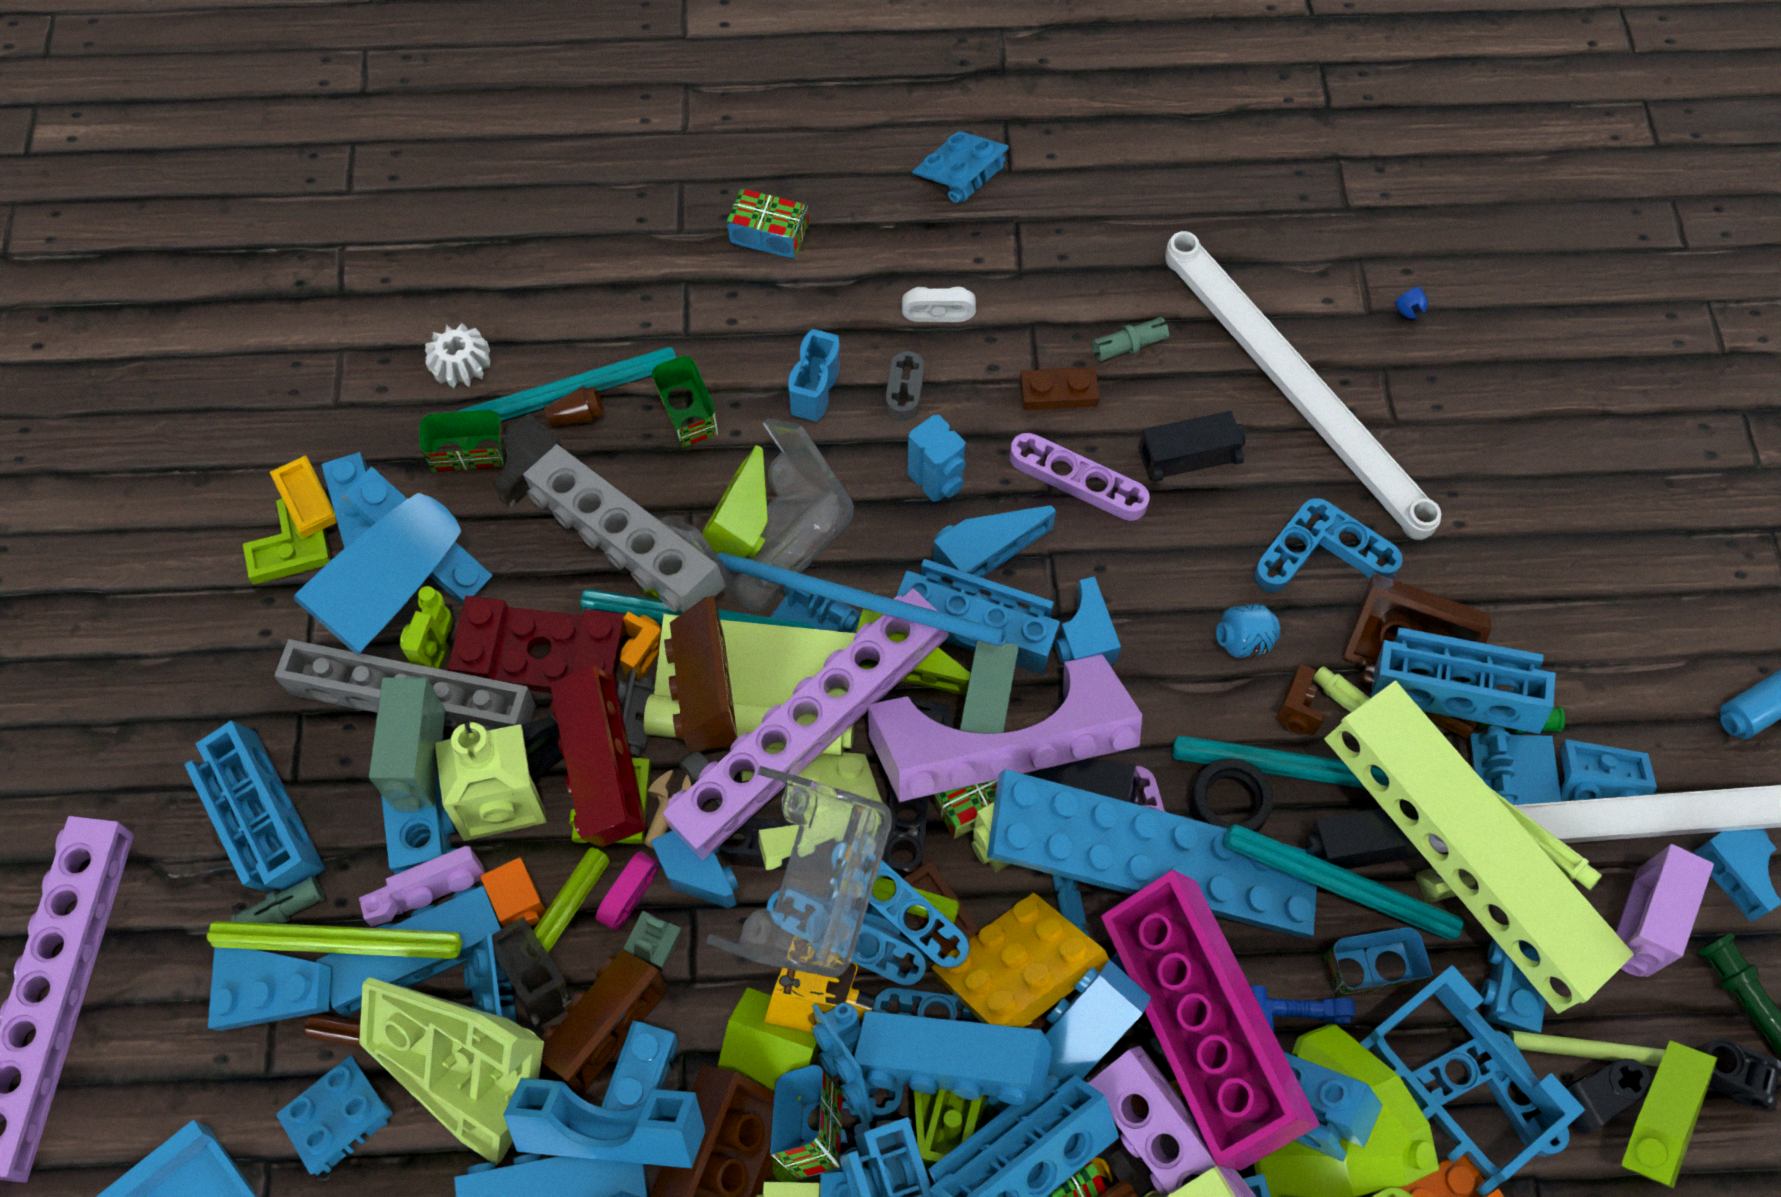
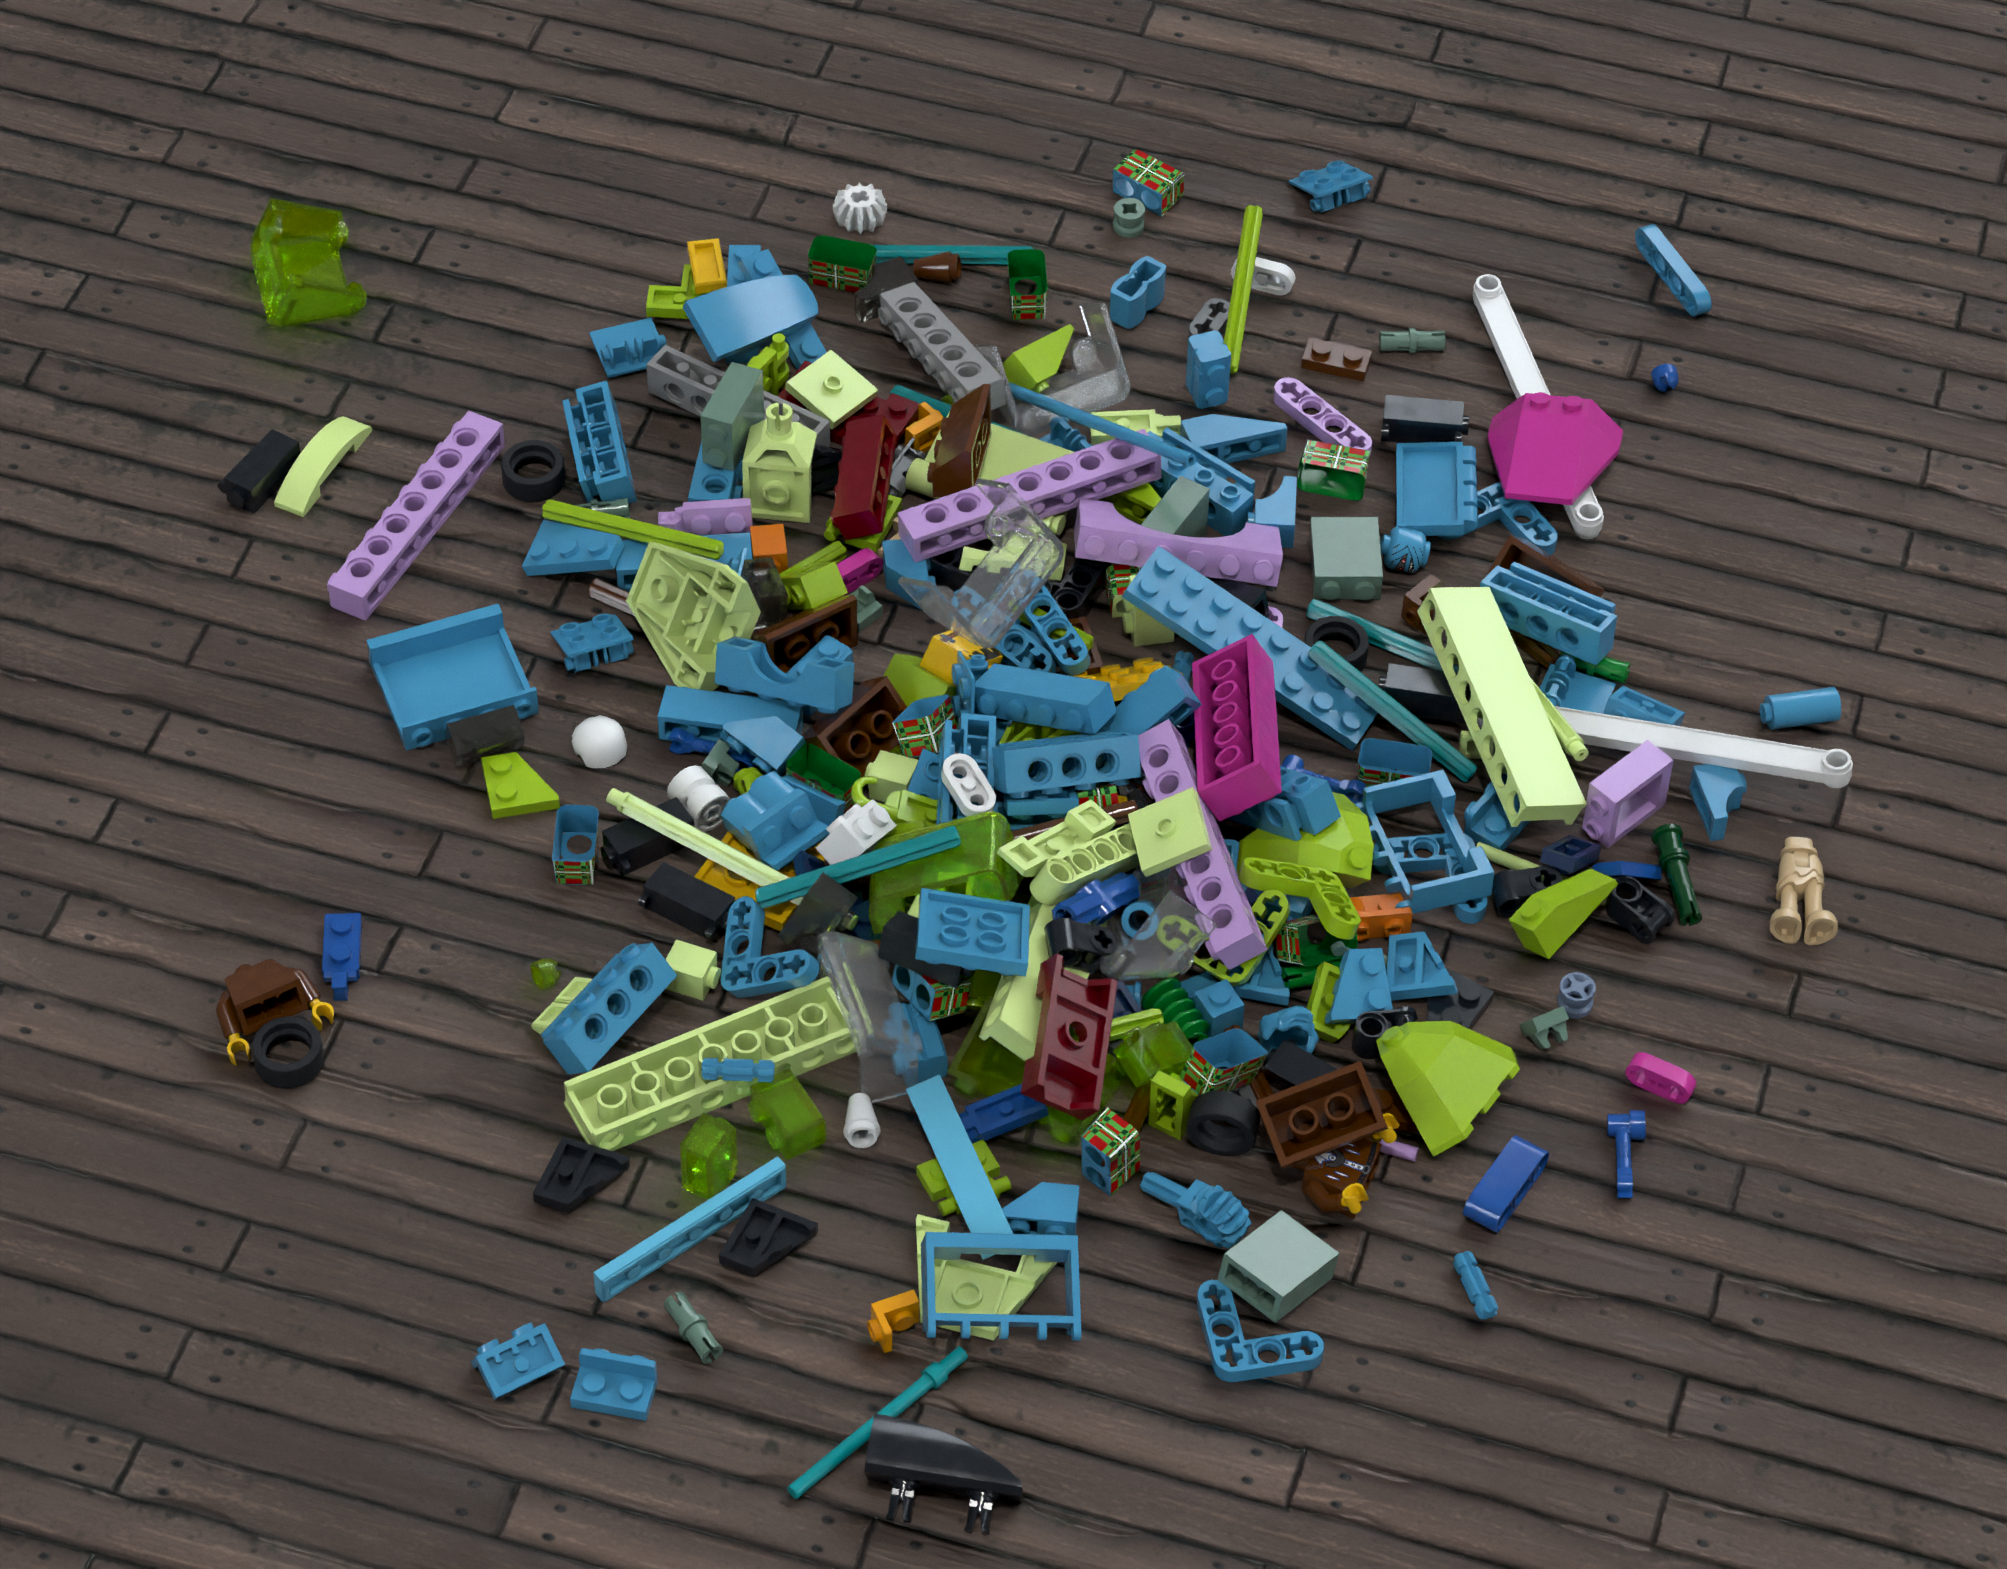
camera: 20 degrees right, 15 degrees down
none -> black tyre [501,440,565,502]
none -> dark azure hinge [589,318,667,378]
none -> lime brick [776,561,848,610]
none -> yellowish green plate [785,350,878,429]
none -> yellowish green hinge [1090,409,1181,445]
none -> sand green wheel [1113,198,1145,238]
none -> lime axle [1224,205,1263,374]
none -> piece [1297,440,1370,501]
none -> sand green brick [1309,517,1383,600]
none -> dark azure hinge [1396,442,1478,536]
none -> dark pink wedge [1487,392,1623,505]
none -> dark blue plate [1540,835,1602,875]
none -> blue tile [1593,861,1662,880]
none -> dark azure beam [1635,224,1712,317]

